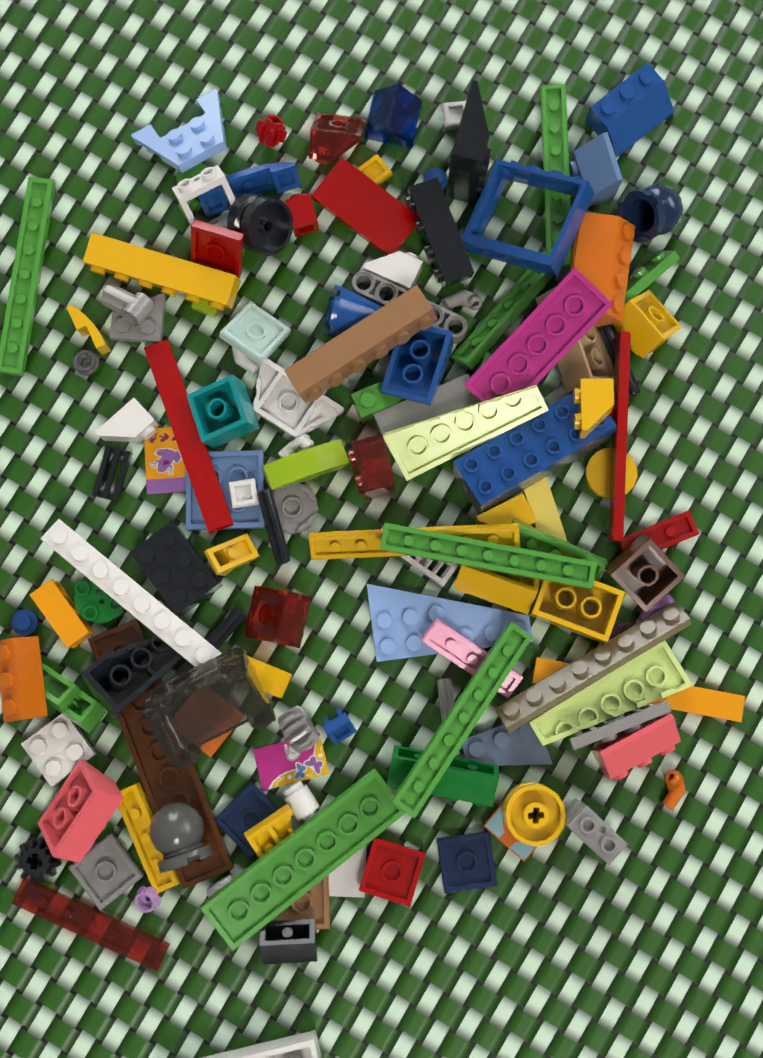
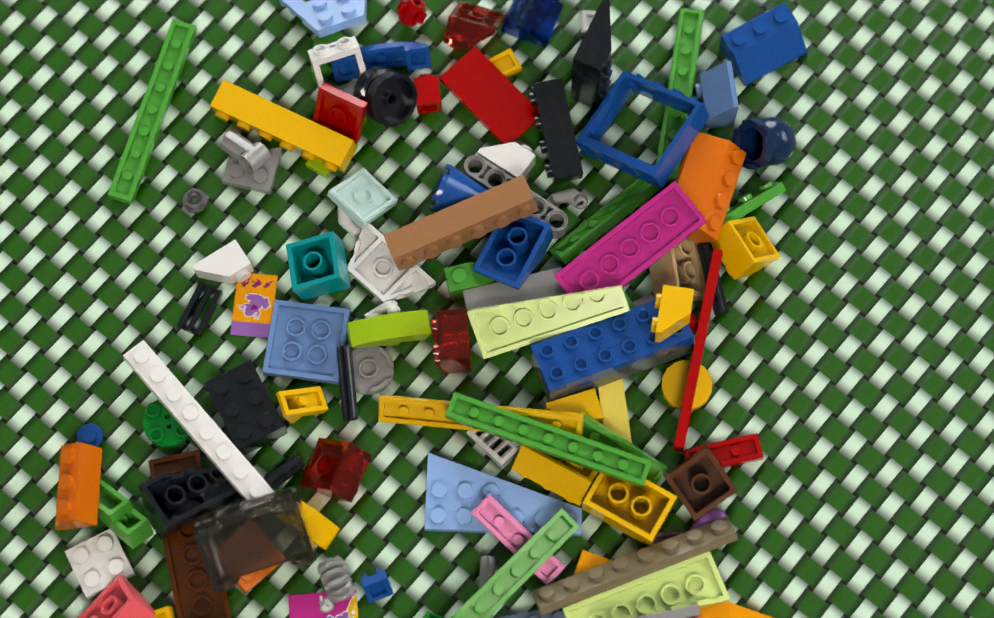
camera: 10 degrees right, 10 degrees down
light orange piece [30,579,95,649] -> none
yellow slope [67,305,111,355] -> none
red tile [144,339,234,534] -> none
white tile [229,478,259,509] -> none
blue plate [423,168,448,190] -> none

